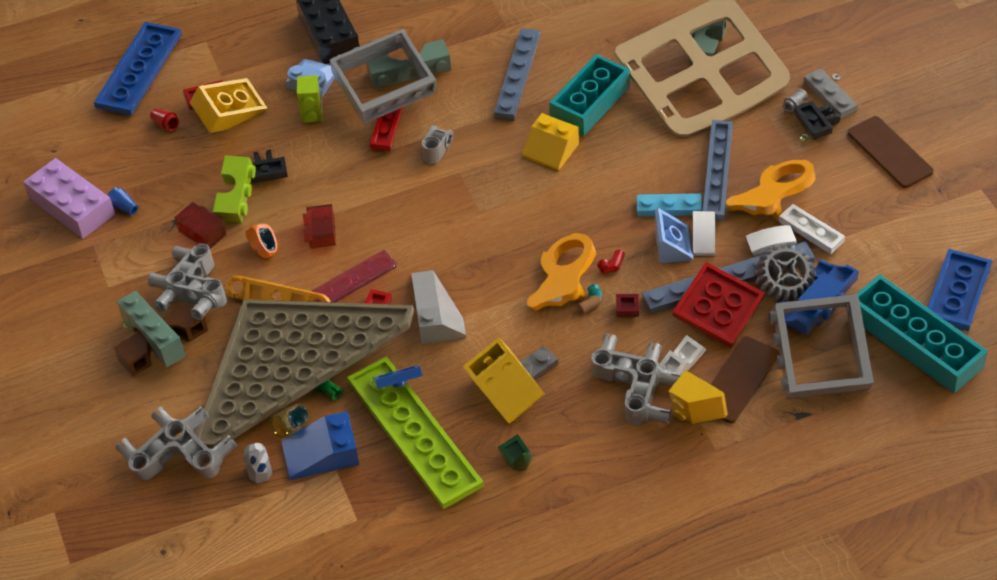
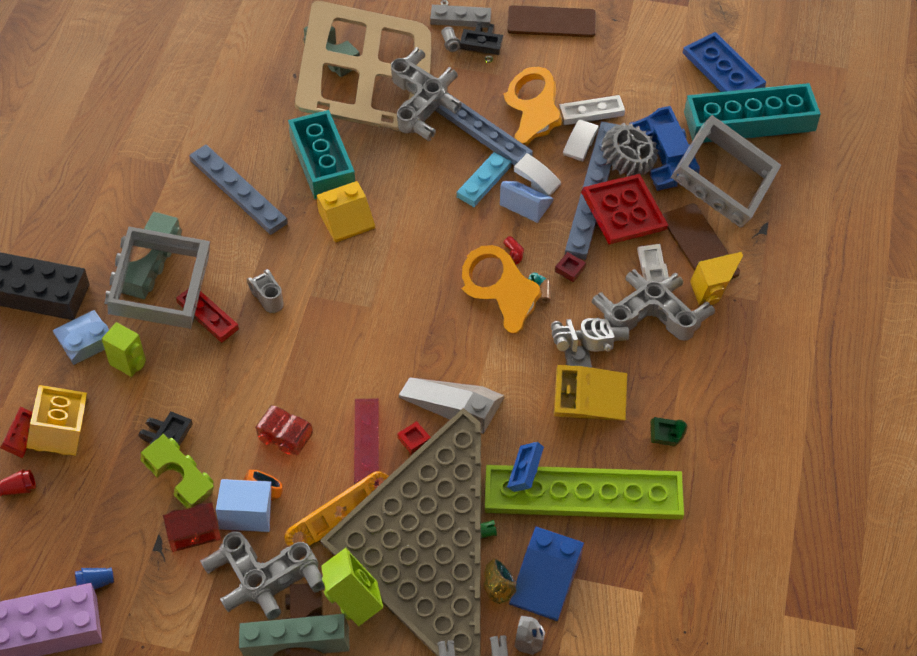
camera: 60 degrees left, 5 degrees up
none -> light blue slope [216,479,271,532]
none -> lime brick [321,548,383,627]
none -> light grey pin [391,47,462,141]
none -> light grey torso [551,318,629,352]

